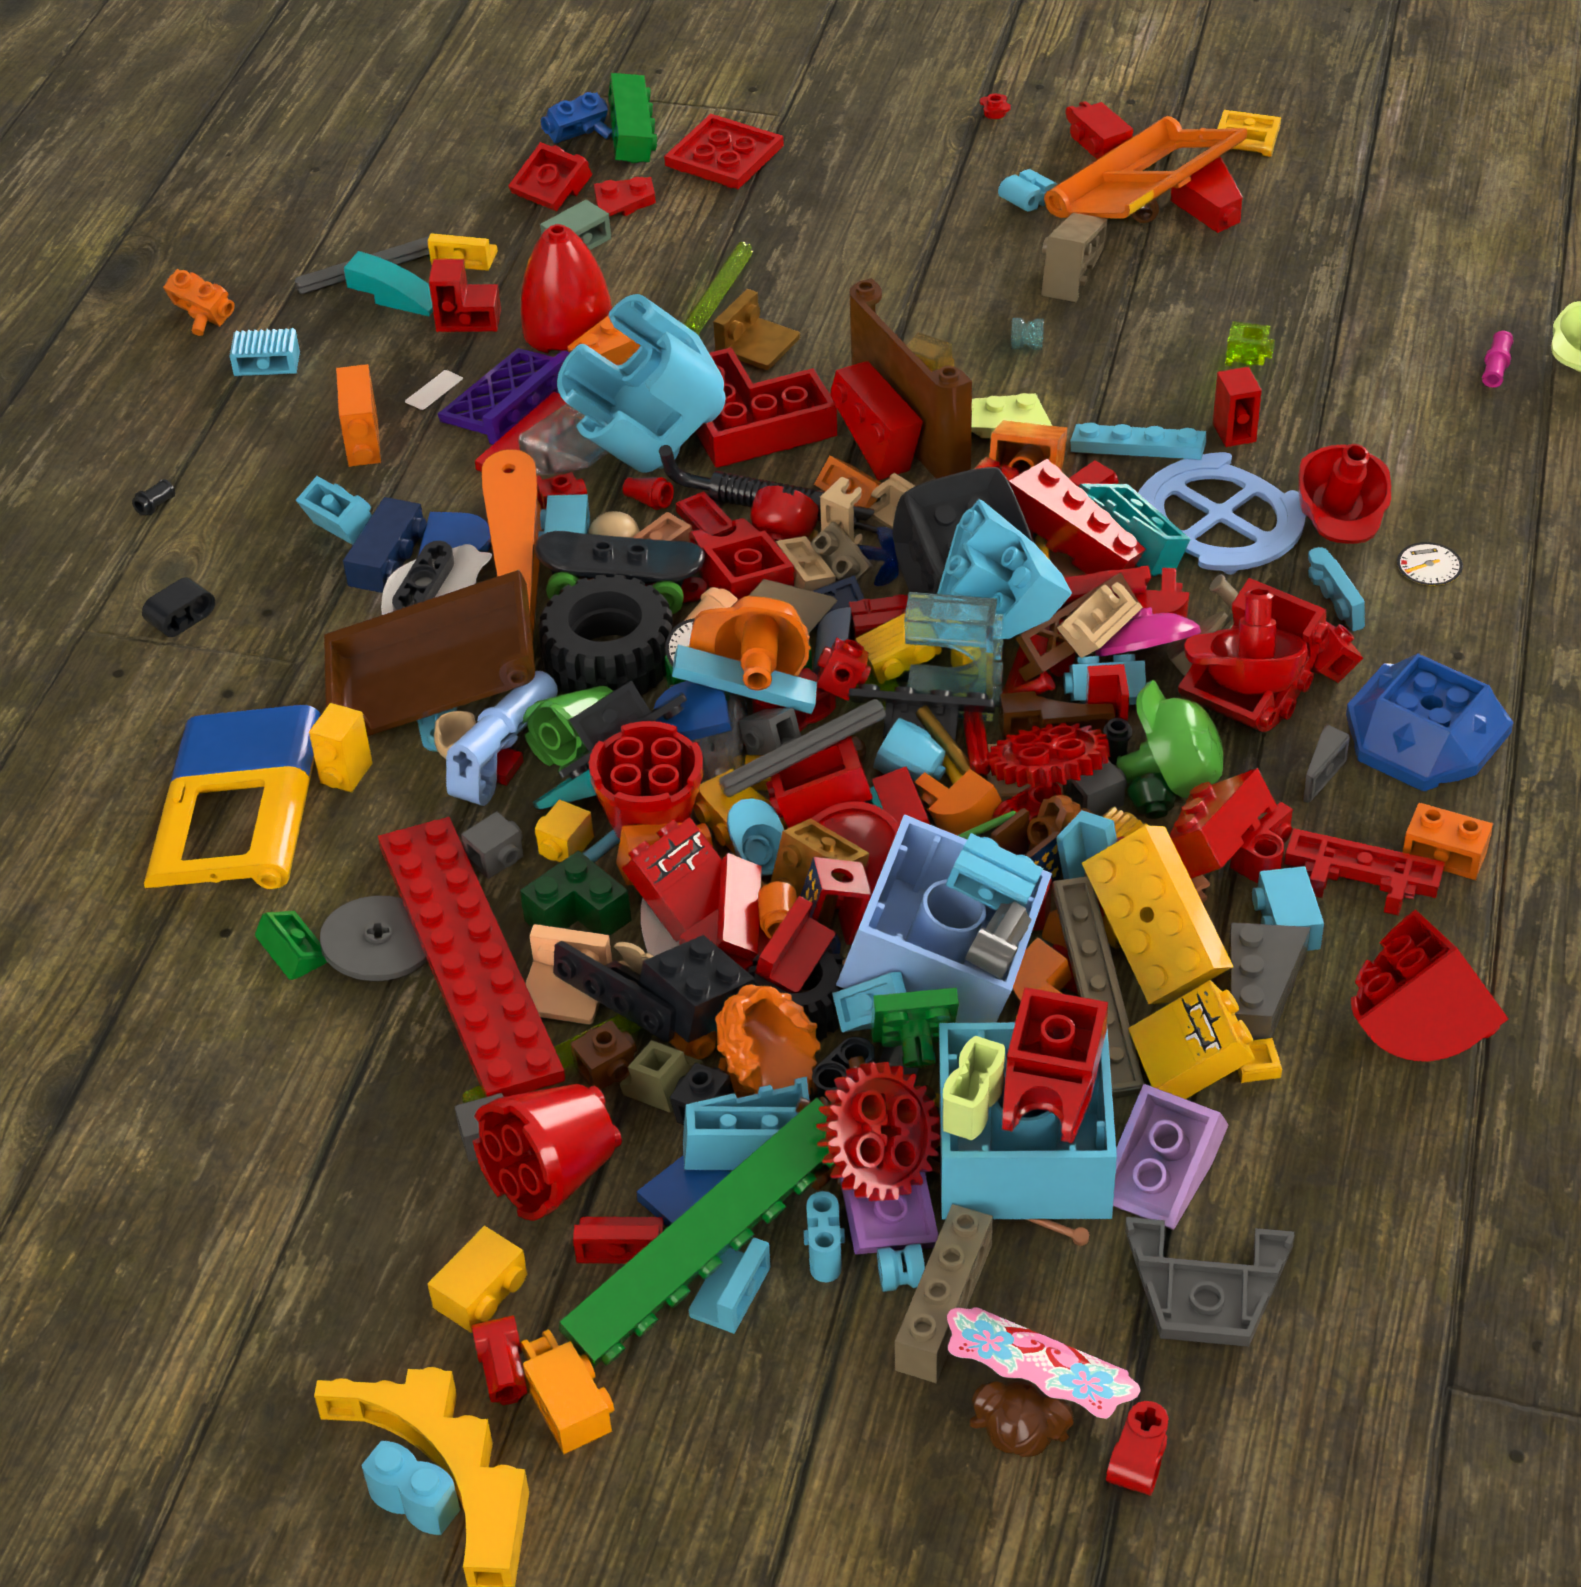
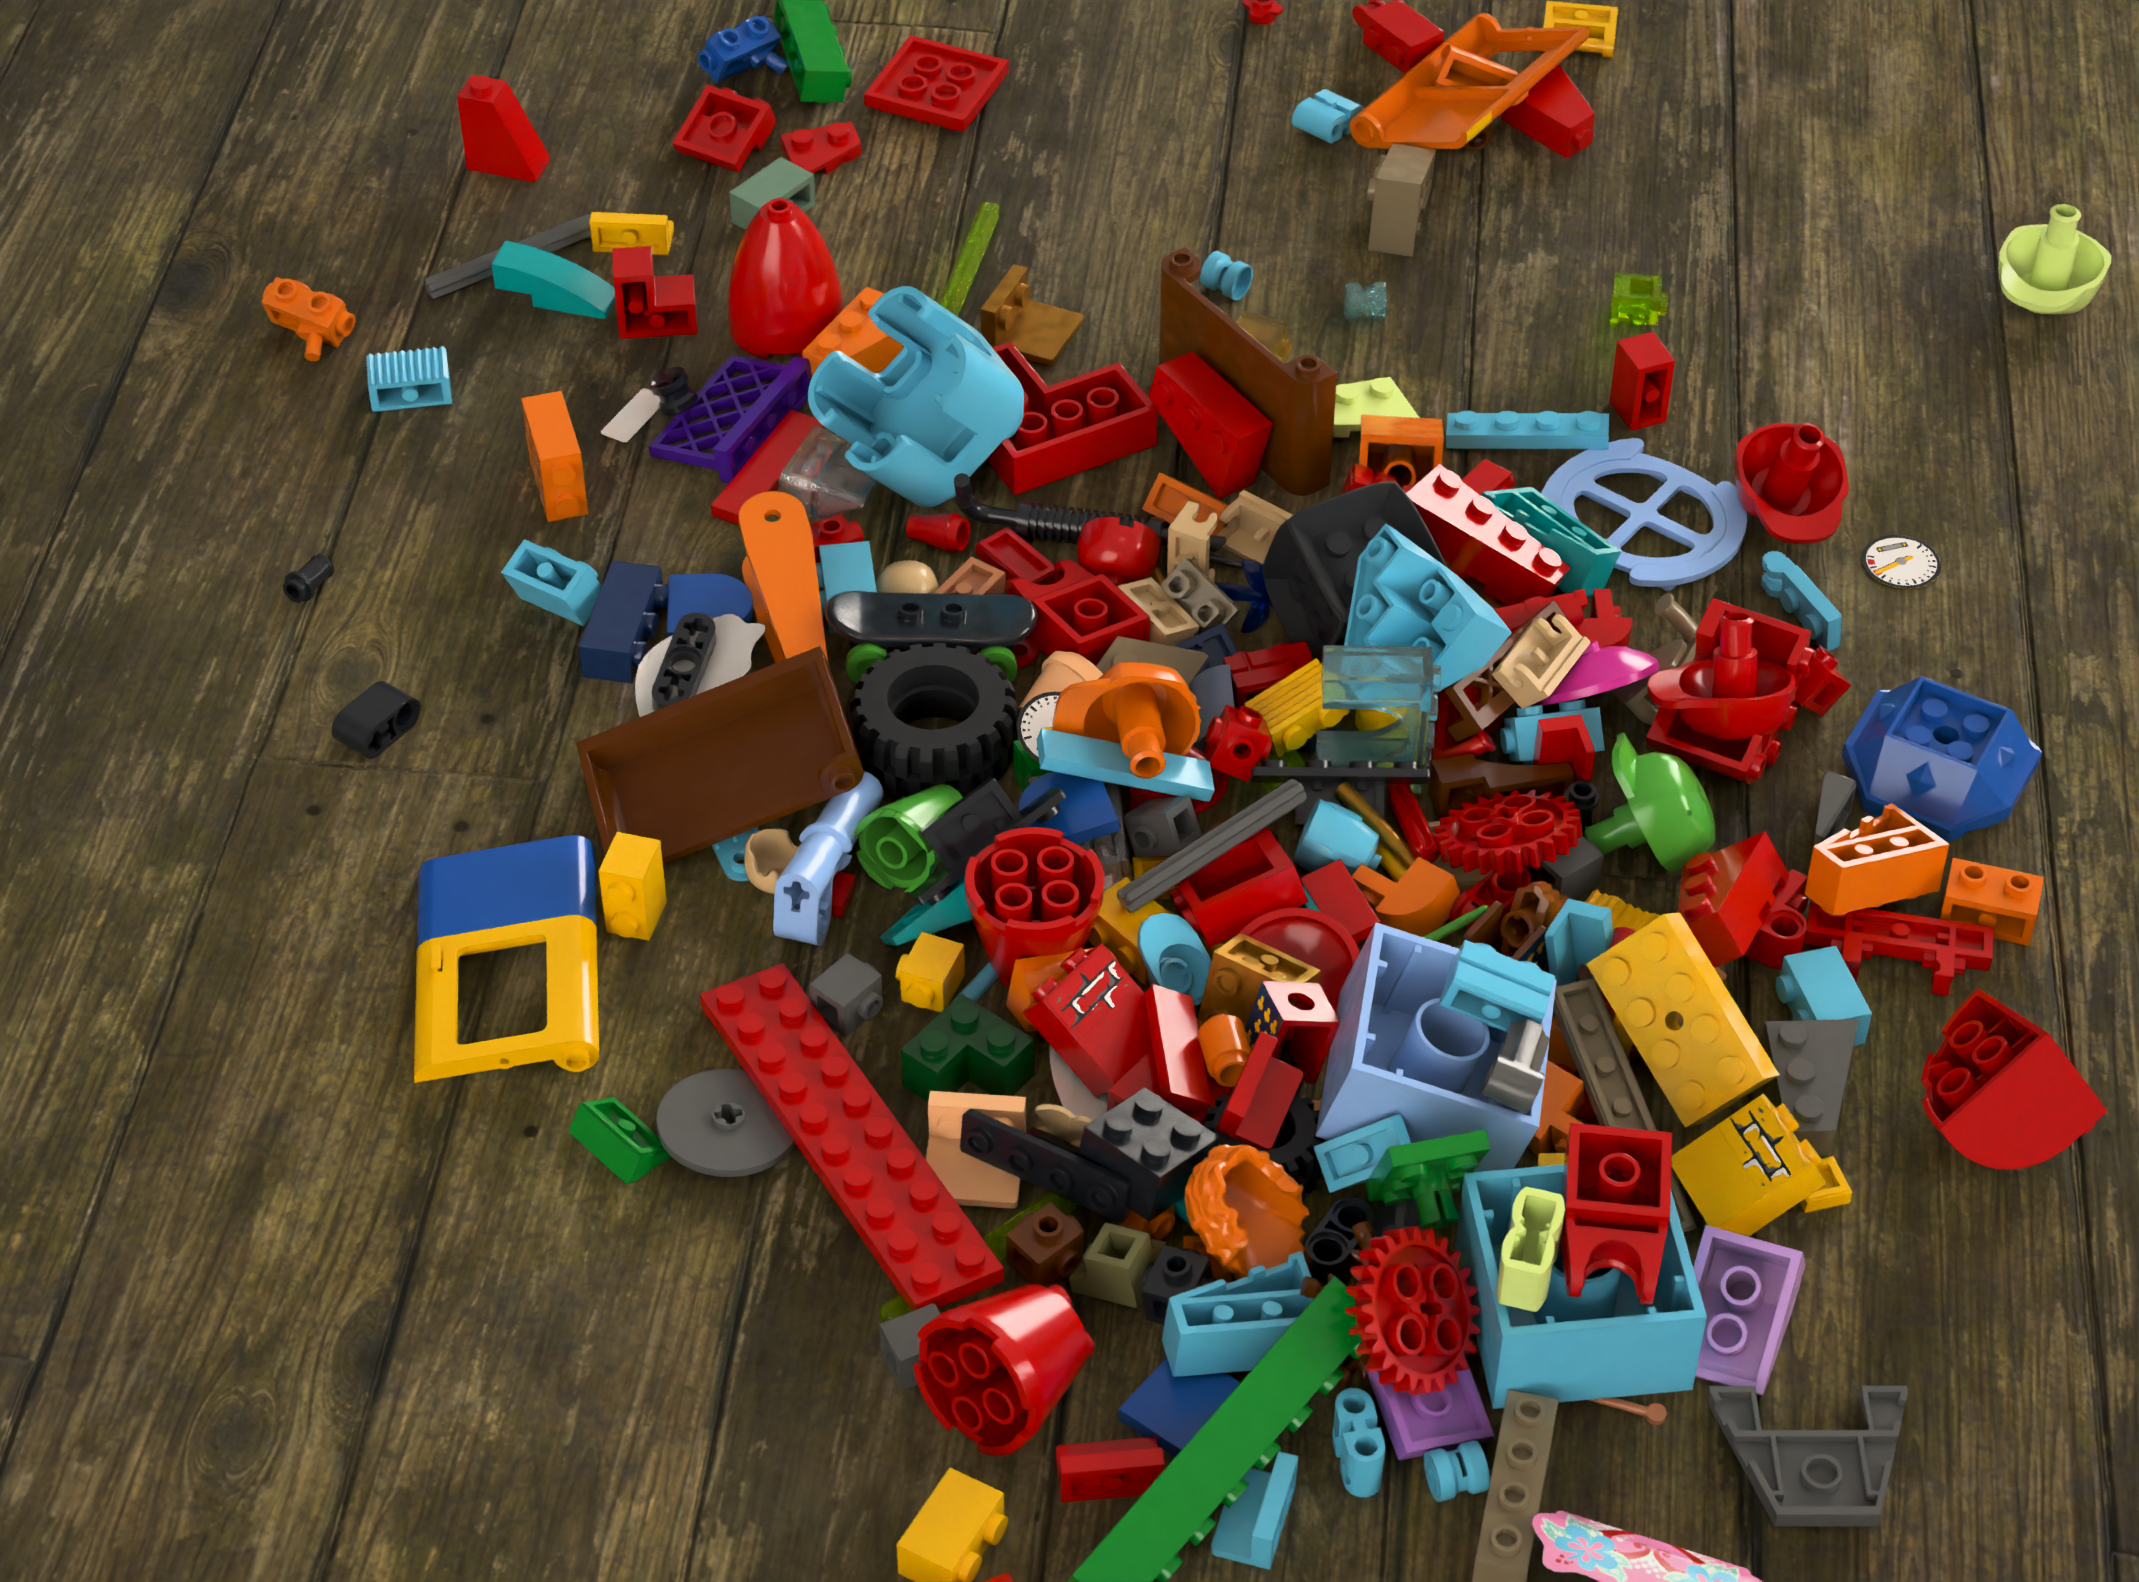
camera: 10 degrees left, 0 degrees up
dark green cone [1127,773,1176,819] -> none
dark pink pin [1482,331,1514,388] -> none
none -> red slope [457,75,550,182]
none -> black wheel [649,367,698,416]
none -> medium azure wheel [1200,251,1253,301]
none -> orange brick [1434,44,1518,86]
none -> orange wedge [1804,803,1949,916]

